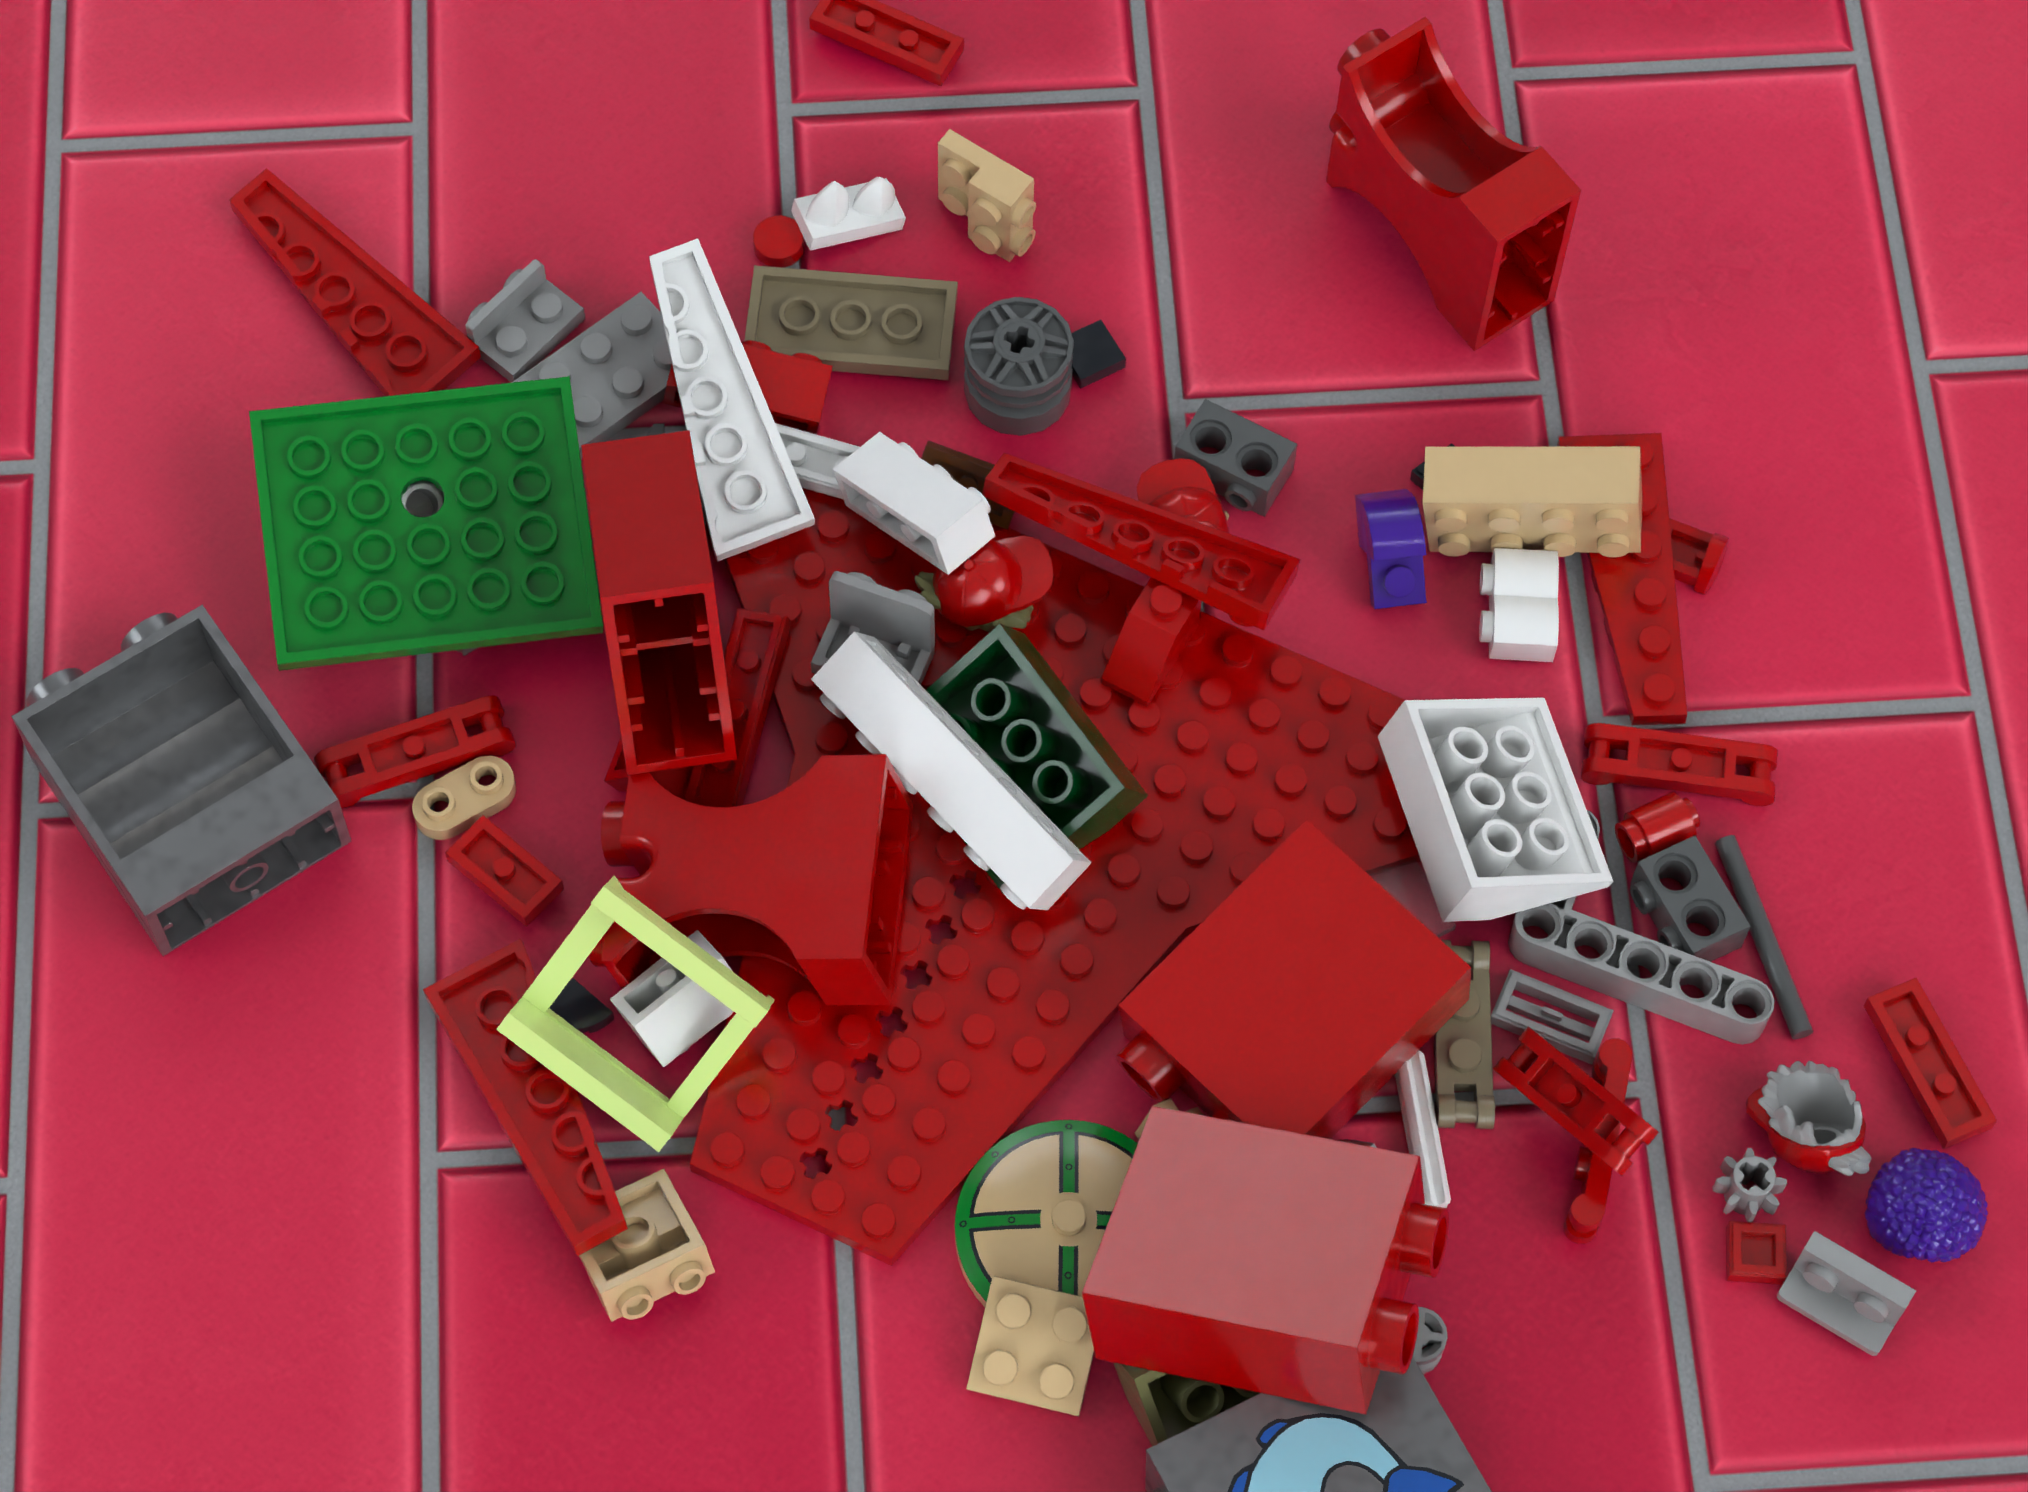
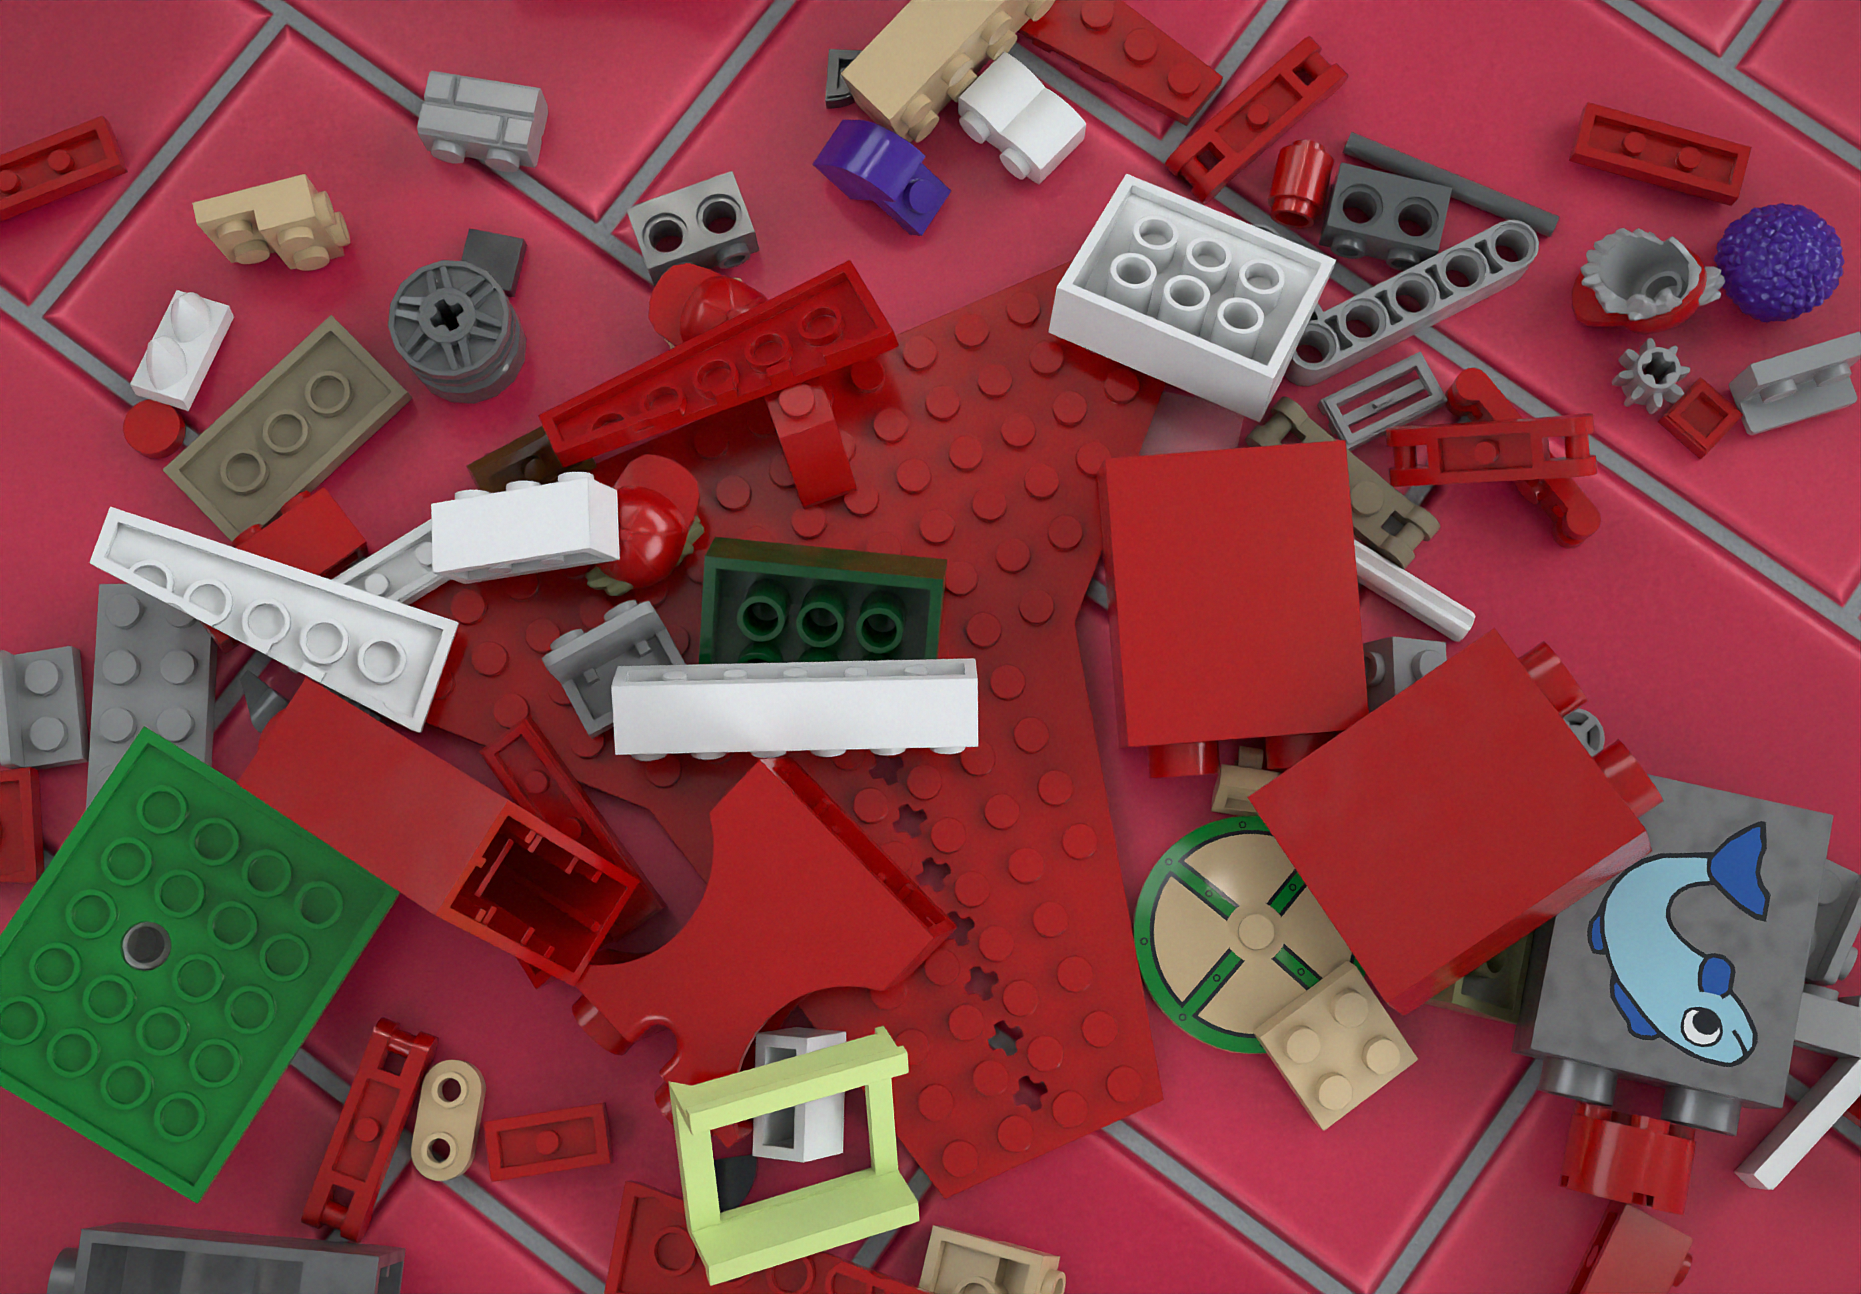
camera: 45 degrees left, 15 degrees up
none -> light grey brick [417,71,548,172]

